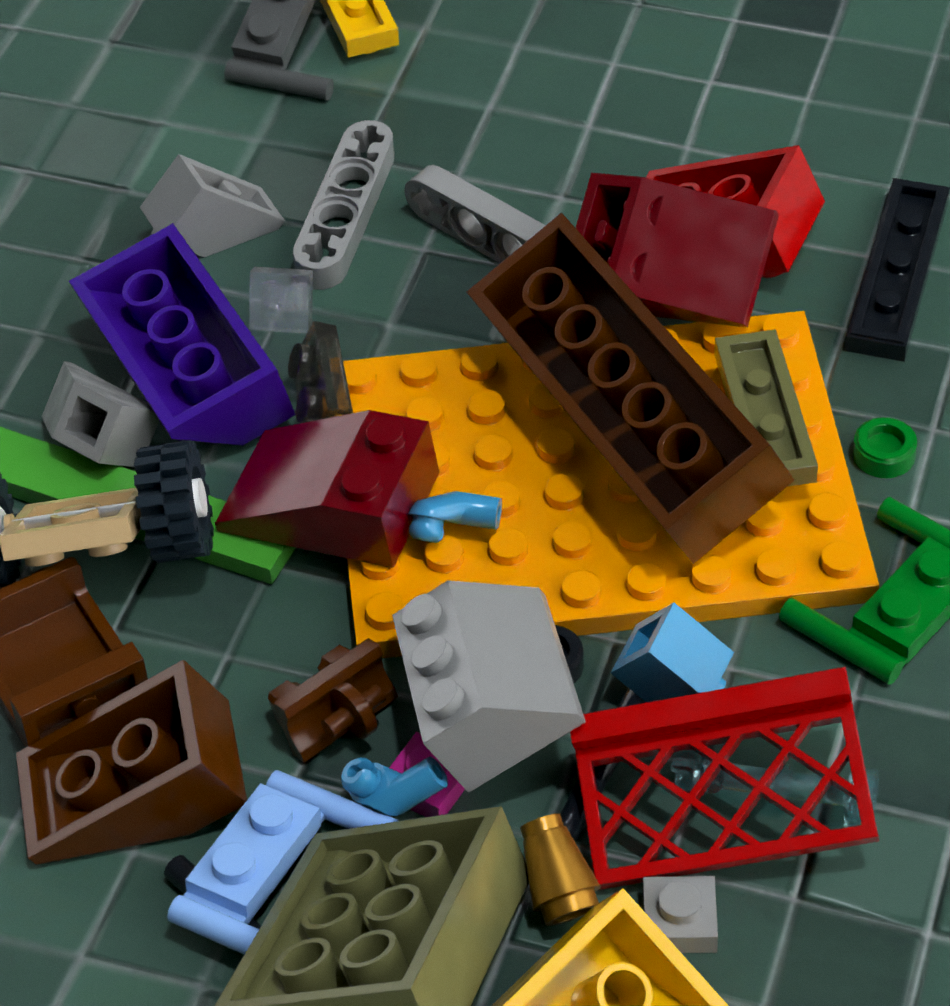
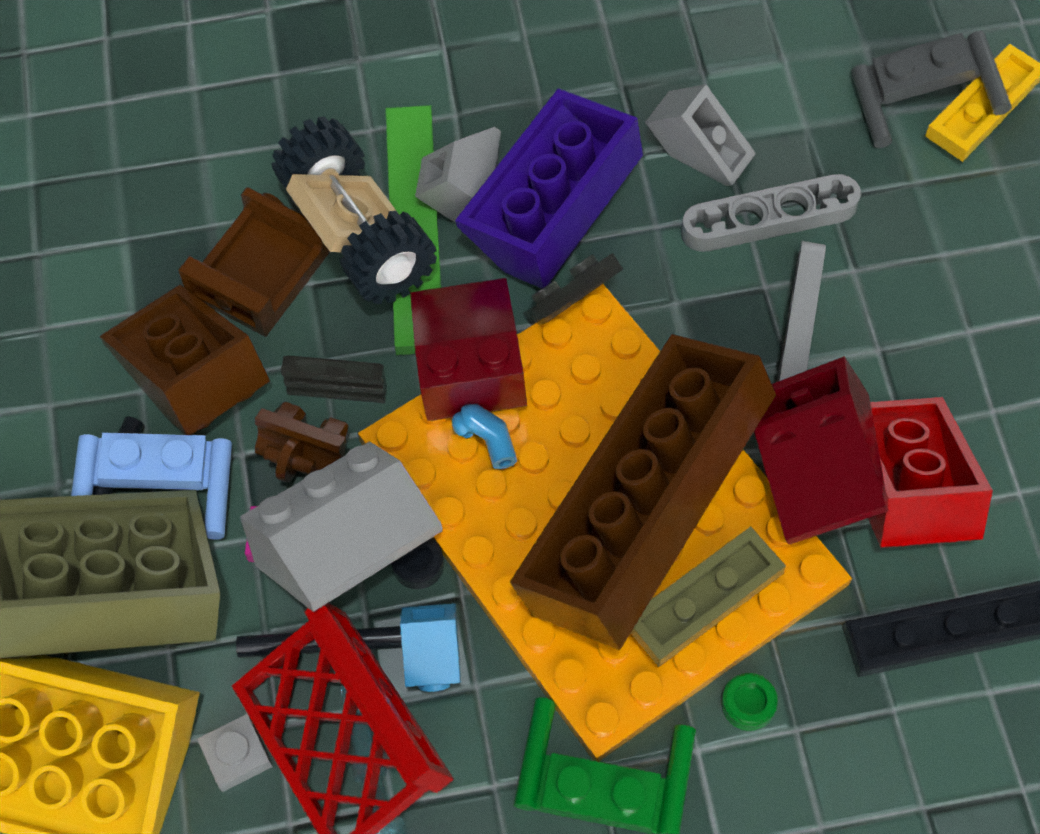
camera: 60 degrees right, 15 degrees up
clear tile [249,267,313,334] -> none
dark azure arm [341,757,448,817] -> none
pearl gold cone [520,813,601,926] -> none
none -> clear smoke tile [281,355,387,403]

